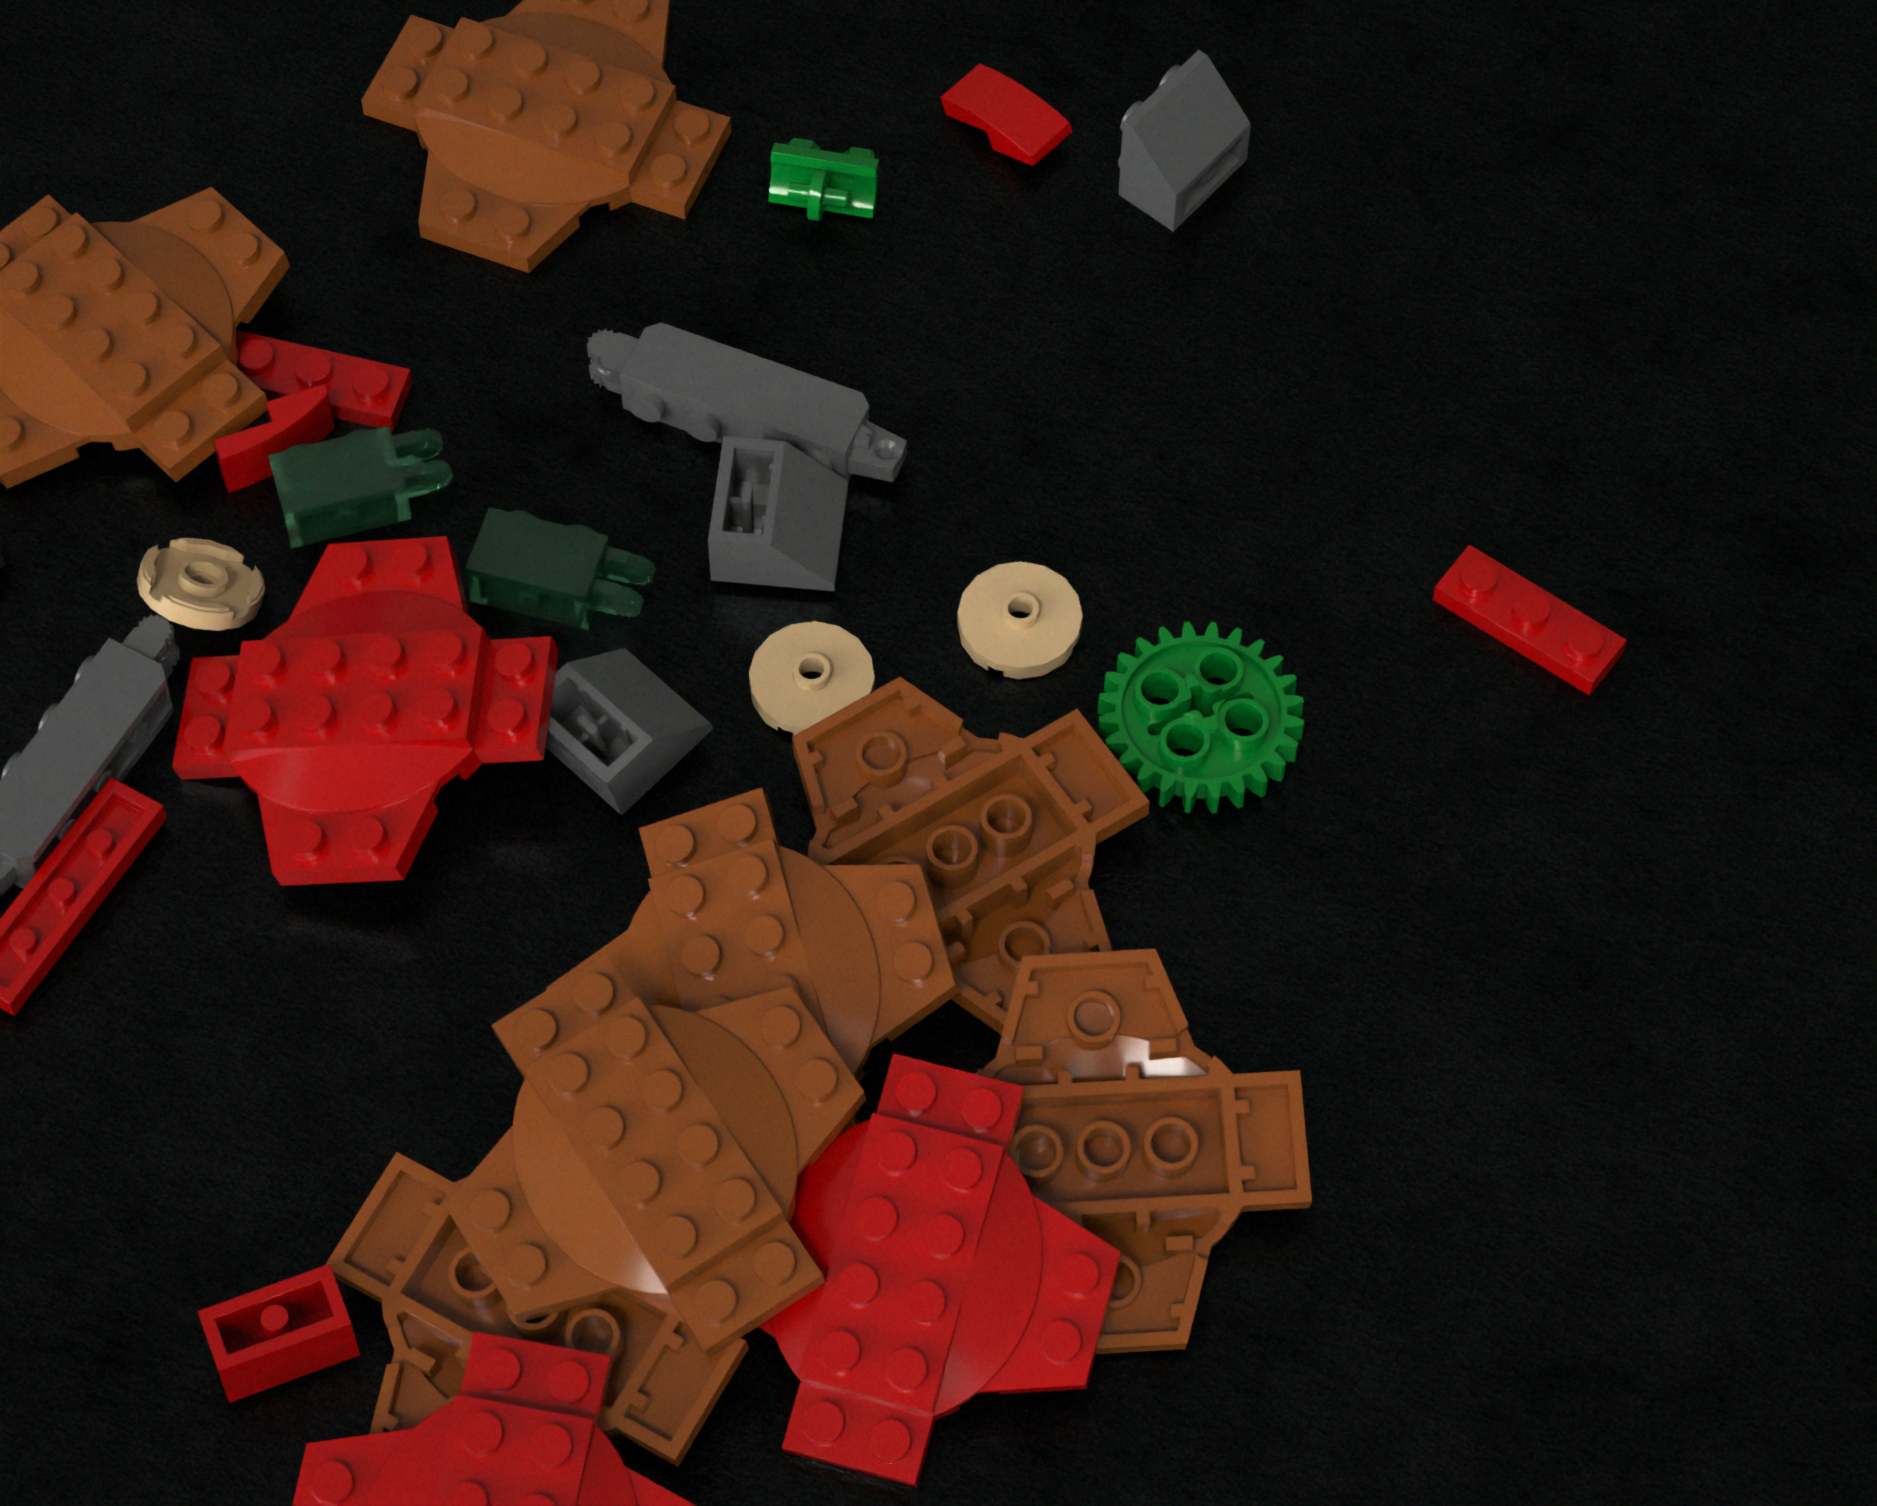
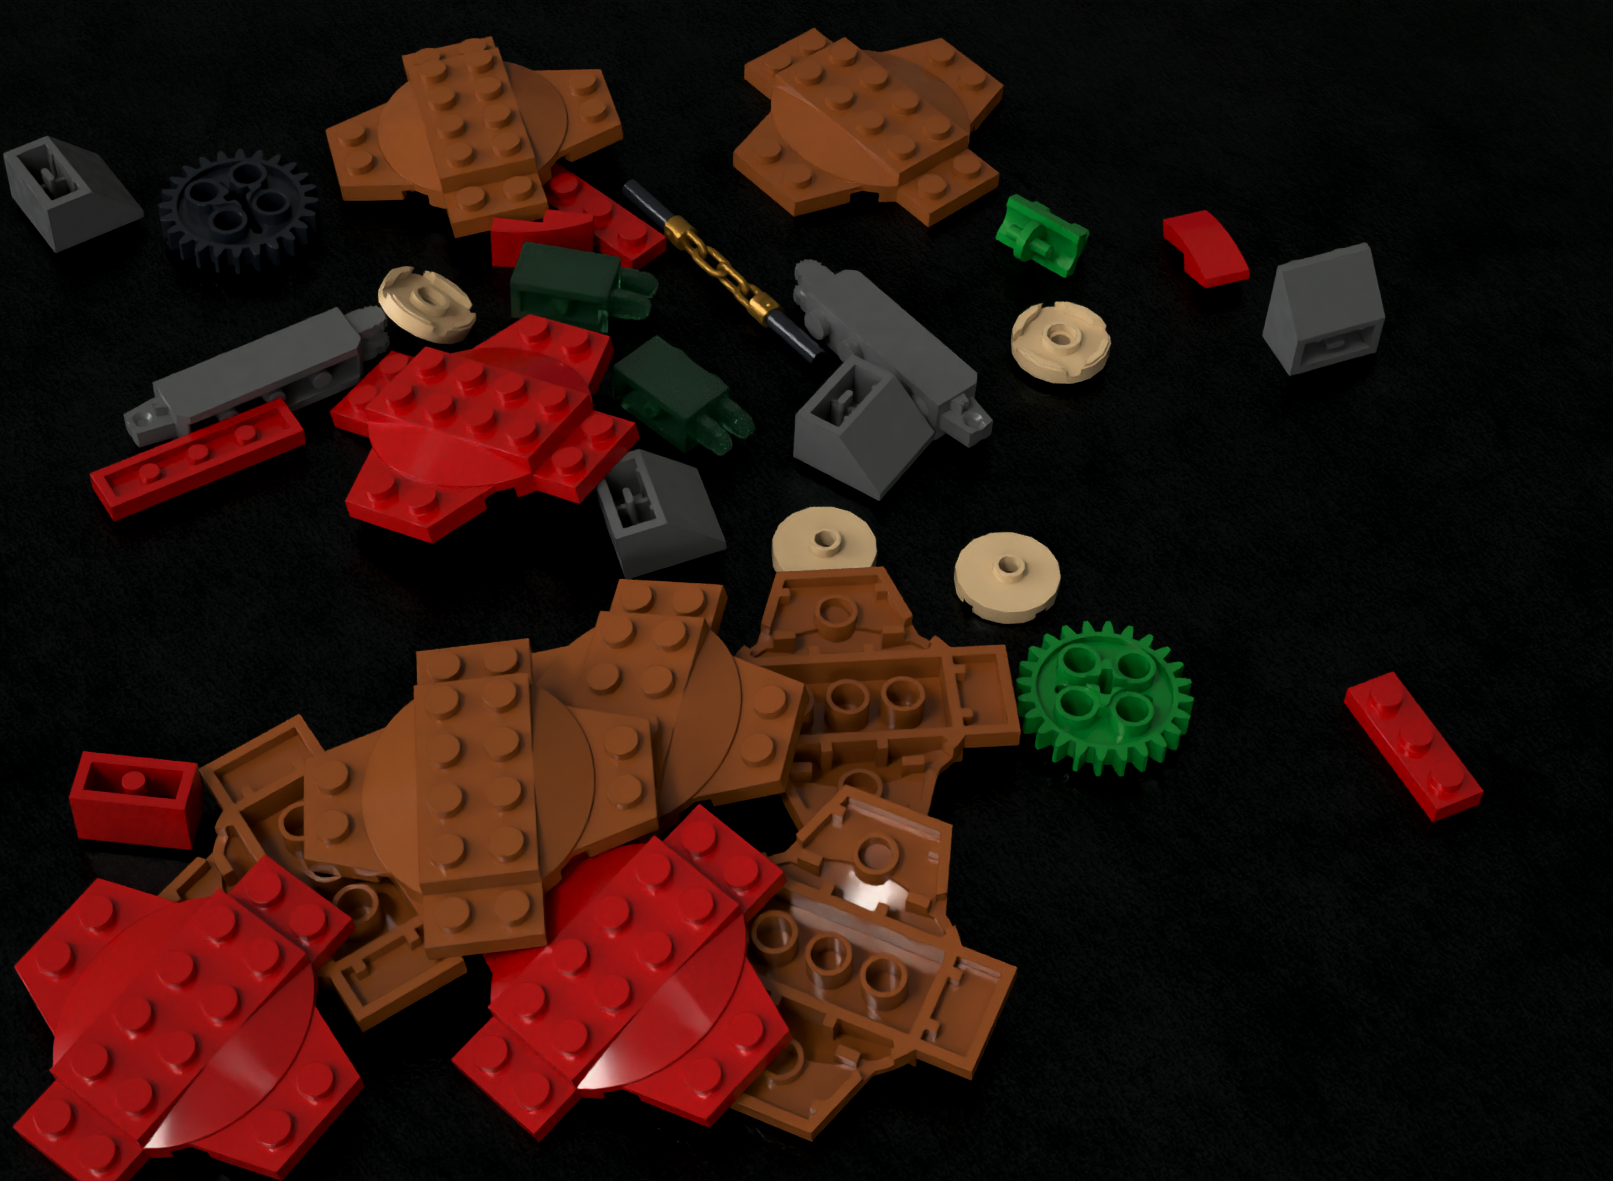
camera: 25 degrees right, 10 degrees down
none -> piece [622,179,827,367]
none -> tan plate [1011,302,1111,384]

